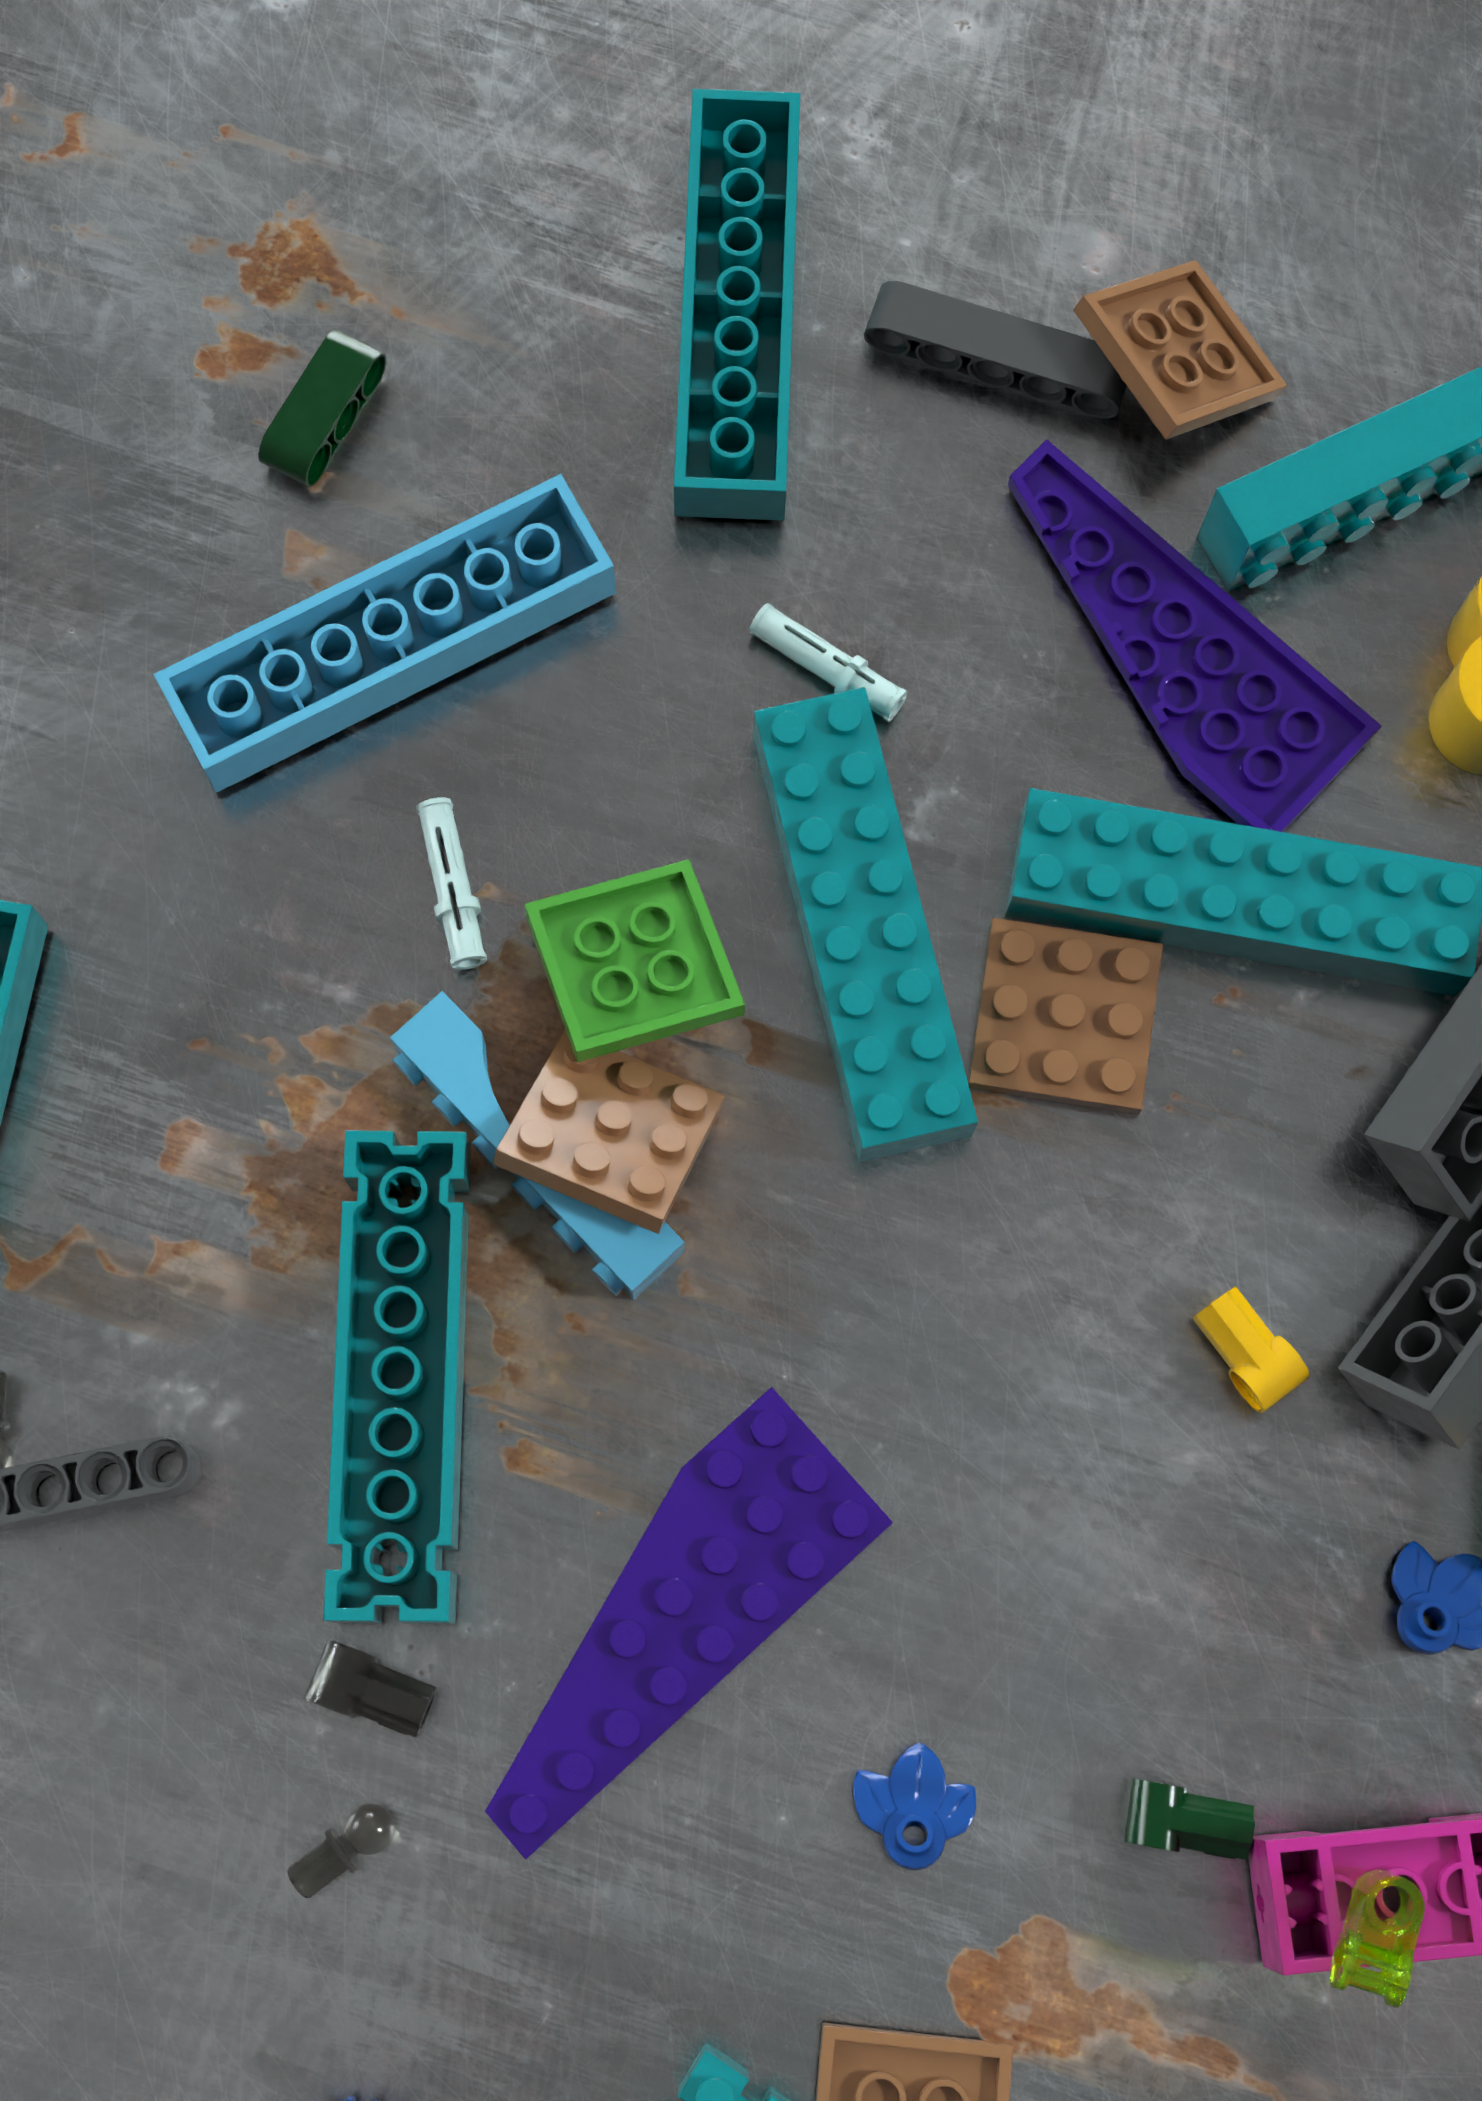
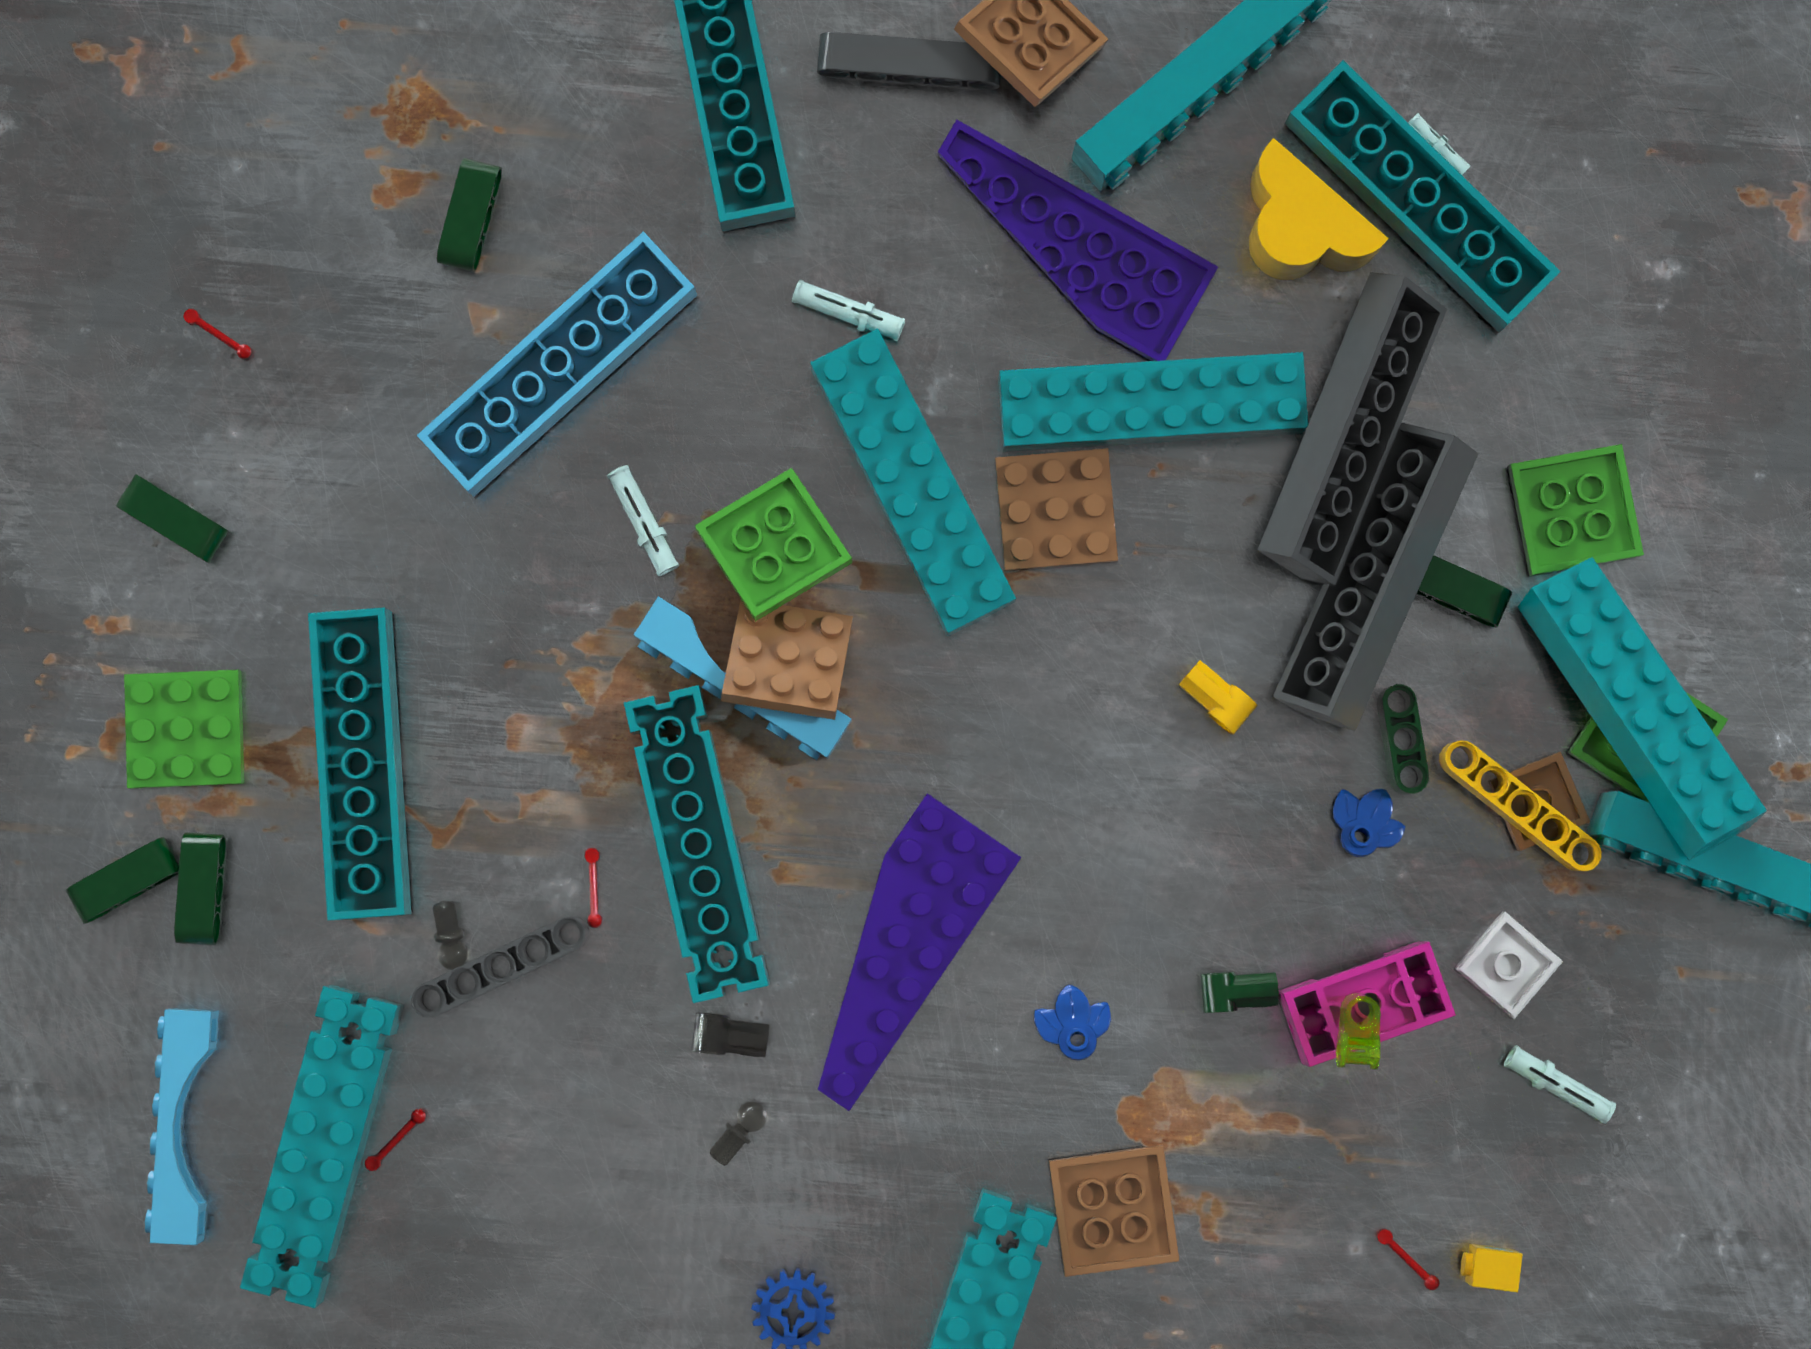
camera: 15 degrees left, 10 degrees up
none -> red hinge [584,848,602,928]

